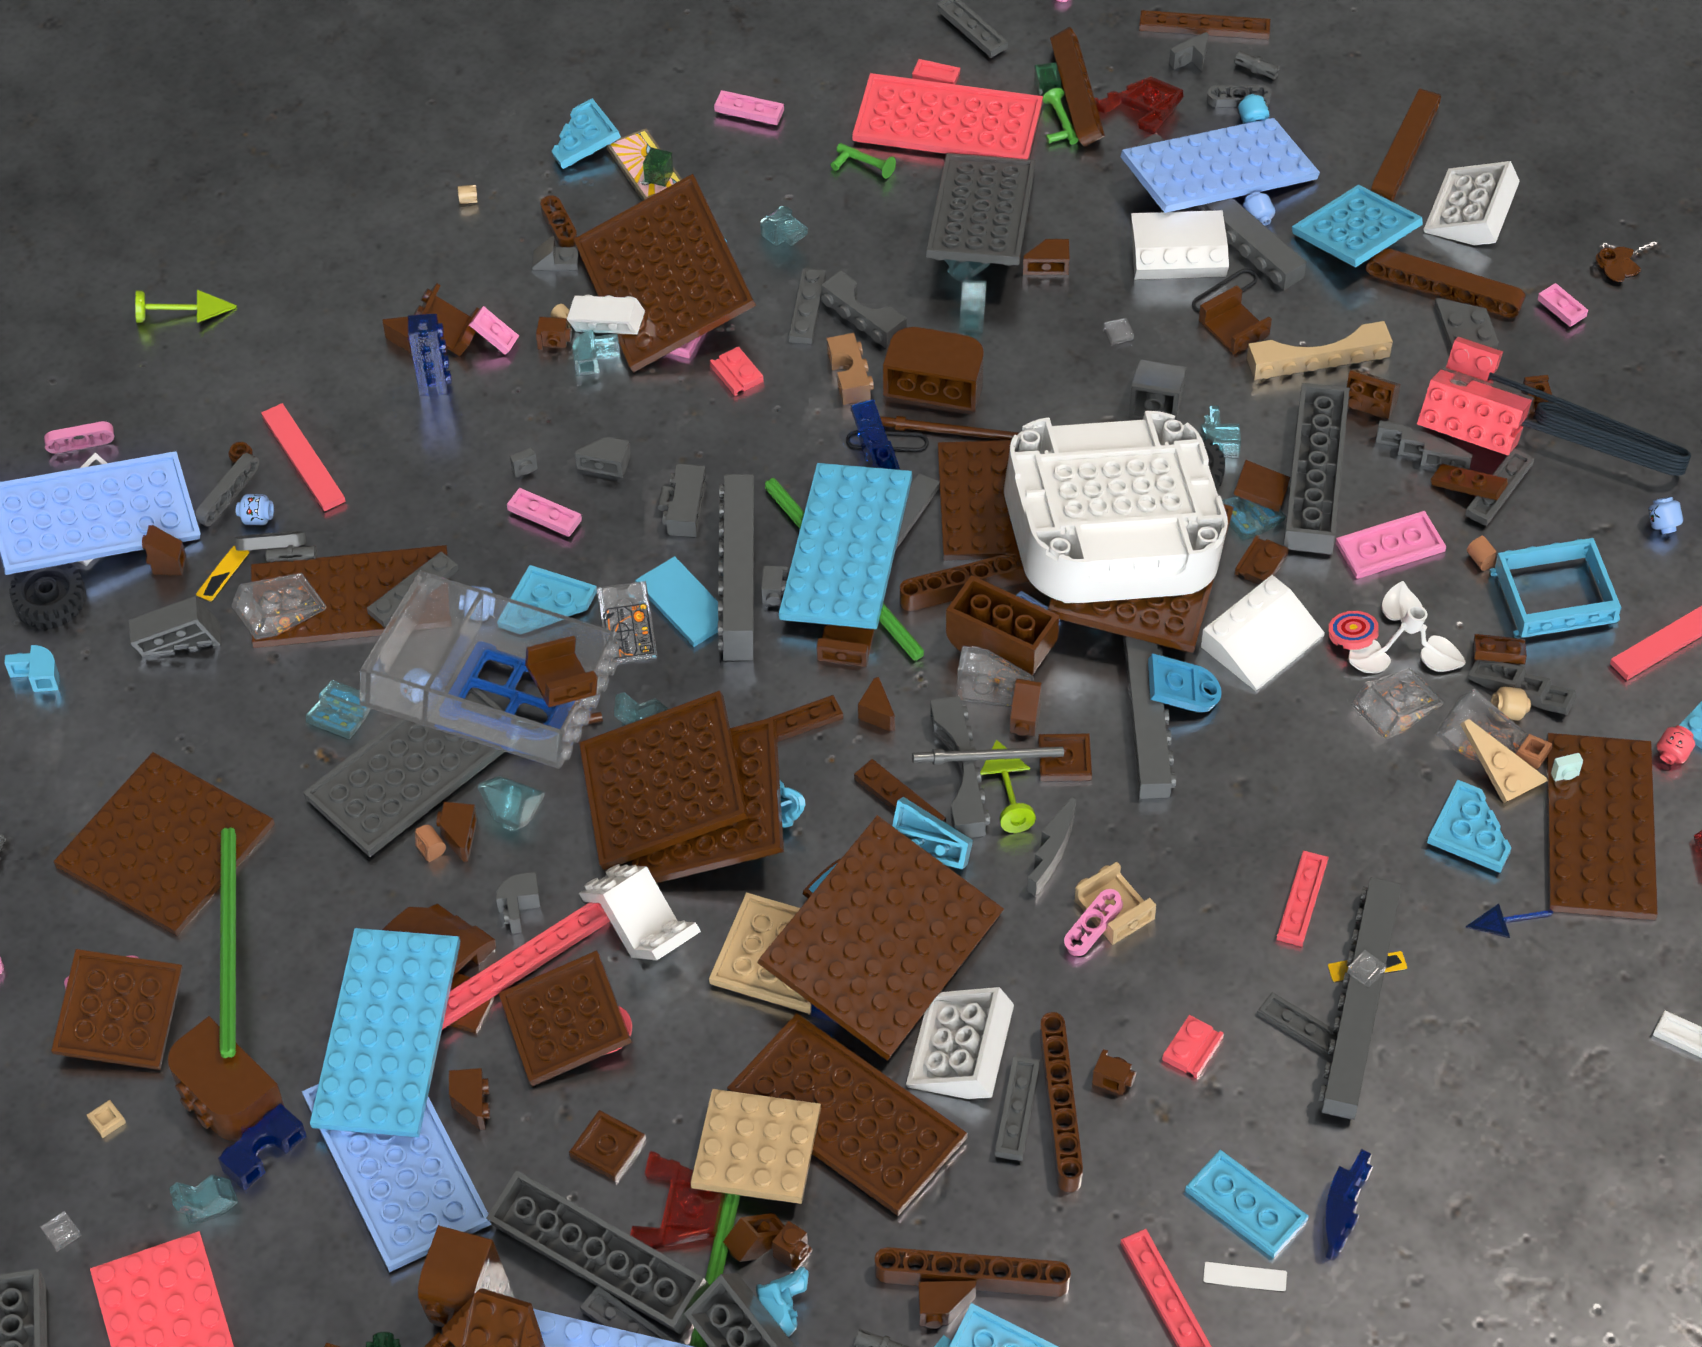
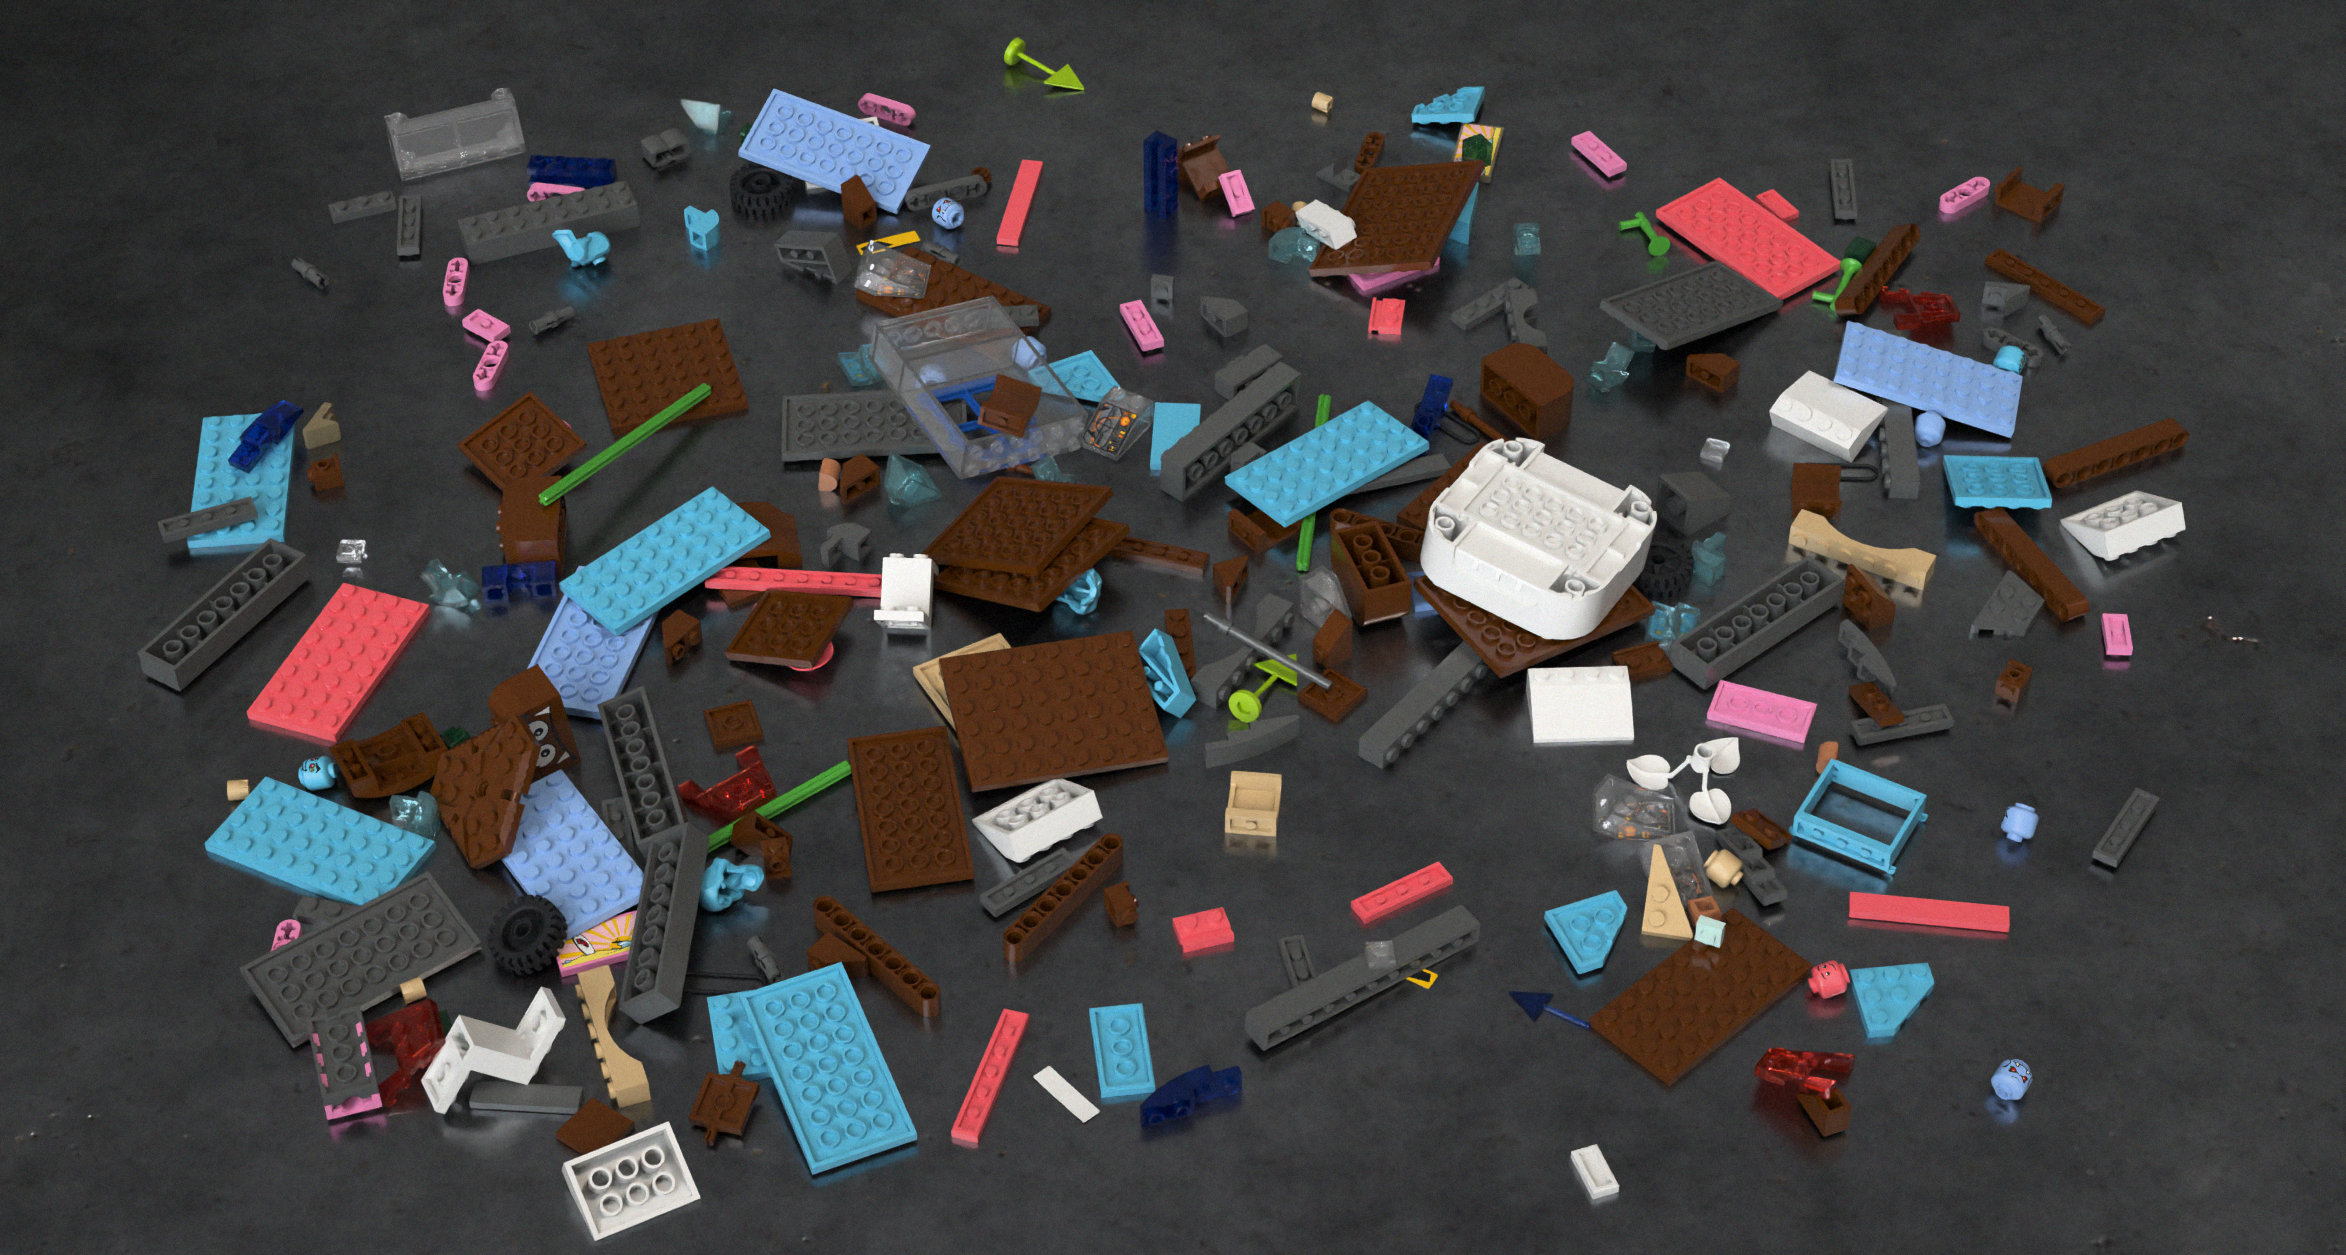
camera: 40 degrees right, 10 degrees down
tan tile [87,1100,126,1138] -> none
beam [235,531,307,551] -> none
tan plate [691,1089,821,1204] -> none
medium nougat arch [827,333,874,405] -> none
bright pink beam [1064,889,1123,956] -> none
dark azure tile [1148,653,1221,712] -> none
reddish brown tile [1233,460,1291,512] -> none
coral tile [1329,611,1379,650] -> none
piece [1417,337,1691,476] -> none
reddish brown plate [1596,247,1641,282] -> none

